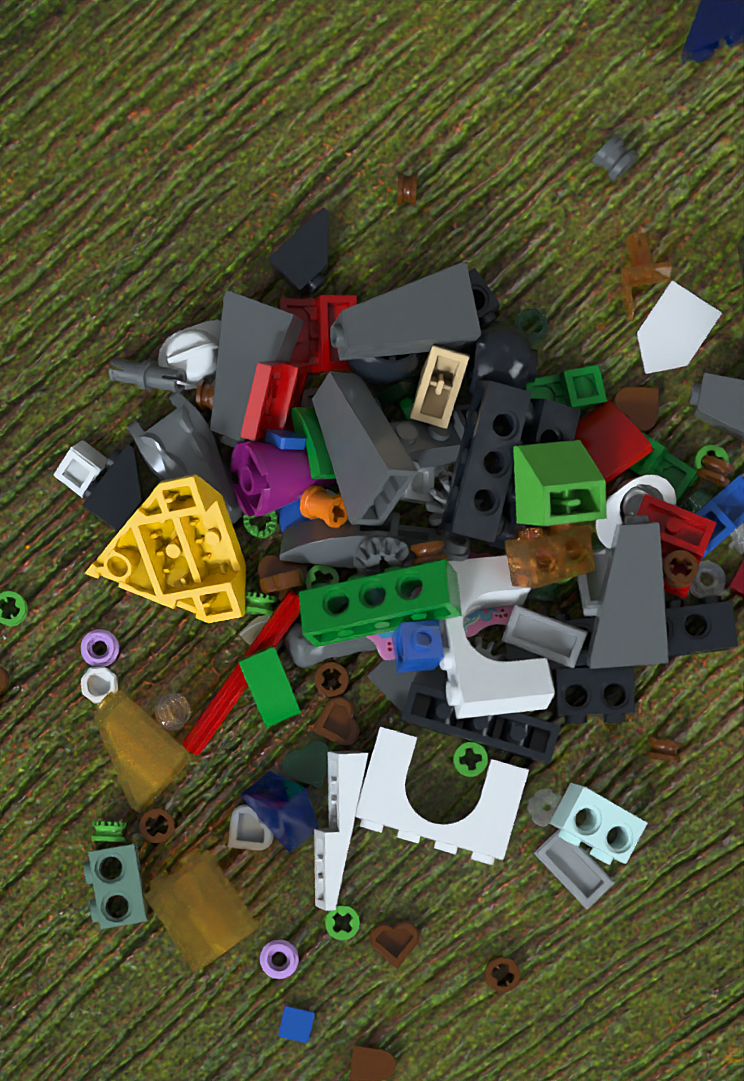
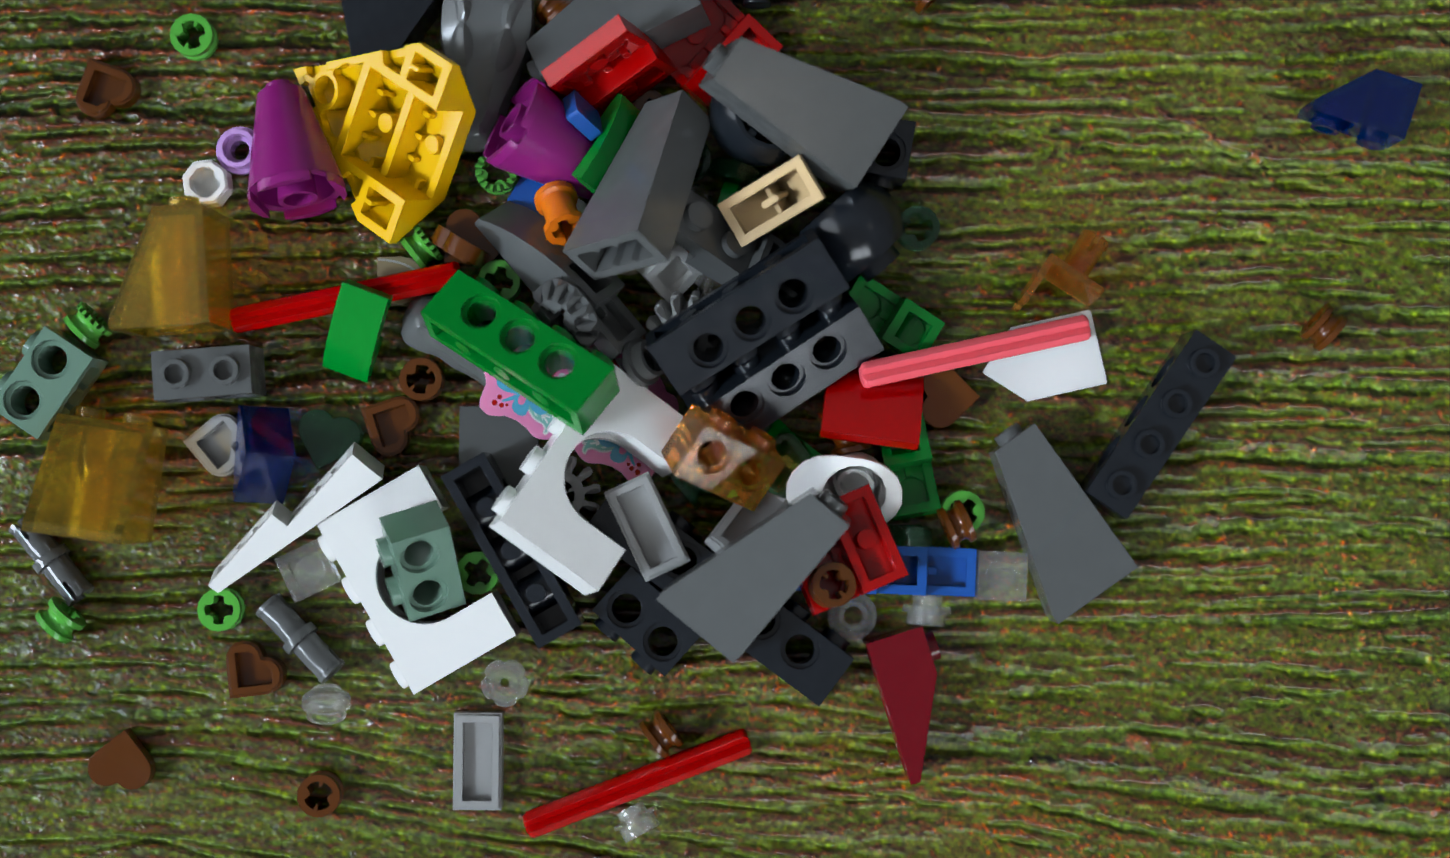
camera: 40 degrees right, 5 degrees up
reddish brown bush [140,808,175,843] -> none
clear plate [154,693,191,731] -> none
lavender plate [260,940,299,979] -> none
blue piece [278,1006,315,1043] -> none
blue brick [392,620,444,673] -> none
reddish brown bush [410,541,448,566] -> none
bright green slope [513,440,607,526] -> none
light aqua brick [550,783,647,865] -> none
dark grey wheel [592,134,639,182] -> none
none -> dark grey pin [8,512,95,607]
none -> bright green bush [35,596,86,644]
none -> dark grey brick [151,344,267,404]
none -> magenta cone [247,79,347,220]
none -> dark grey pin [256,593,345,684]
none -> clear plate [274,539,342,603]
none -> clear plate [301,683,351,725]
none -> sand green brick [375,500,466,622]
none -> red axle [523,729,752,838]
none -> clear plate [613,801,660,843]
none -> coral axle [858,315,1091,388]

